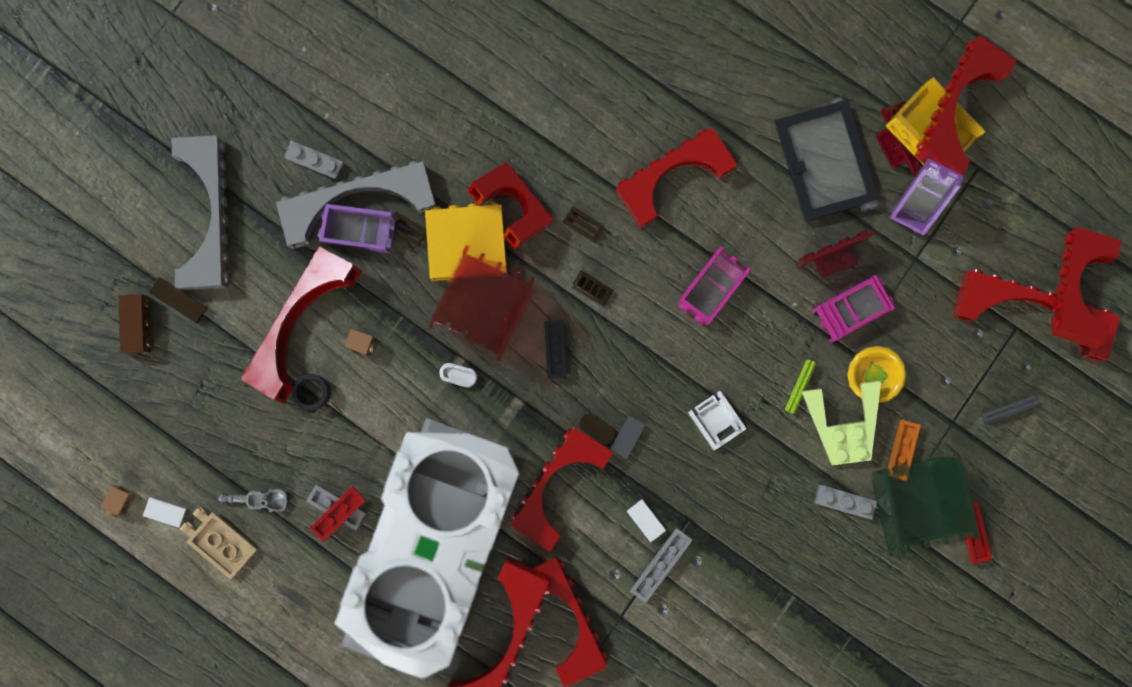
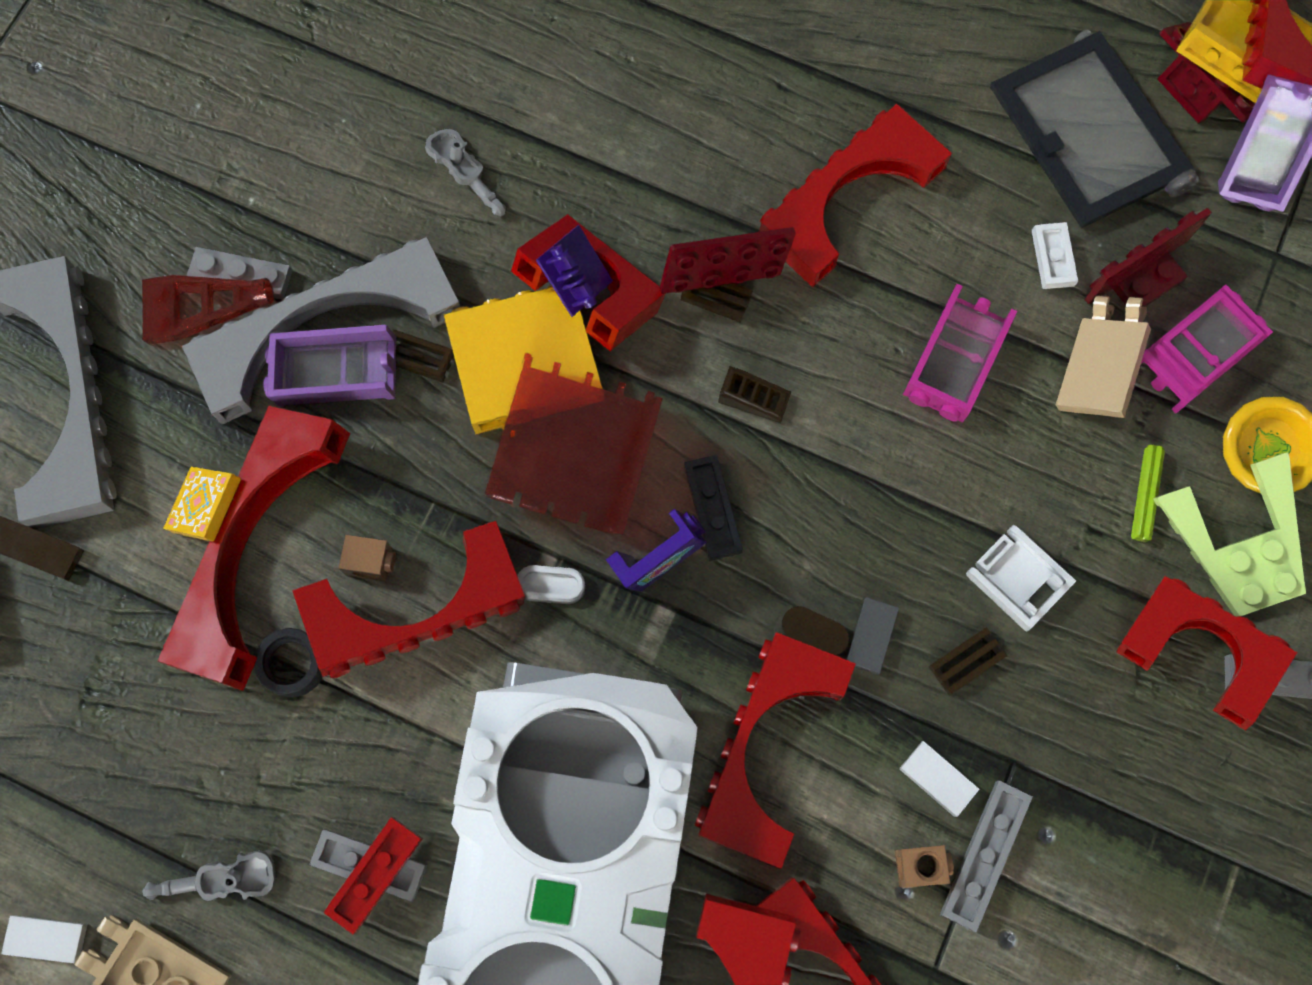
camera: 15 degrees left, 10 degrees down
none -> clear red plate [142,275,274,345]
none -> yellow tile [163,467,241,542]
none -> red arch [292,521,525,678]
none -> light grey piece [425,129,506,217]
none -> dark purple hinge [536,225,613,317]
none -> dark purple panel [606,509,707,592]
none -> dark red bracket [659,227,796,294]
none -> medium nougat brick [895,845,954,888]
none -> dark brown tile [928,627,1008,695]
none -> white plate [1032,222,1078,289]
none -> tan tile [1056,295,1151,418]
none -> red arch [1116,576,1298,731]

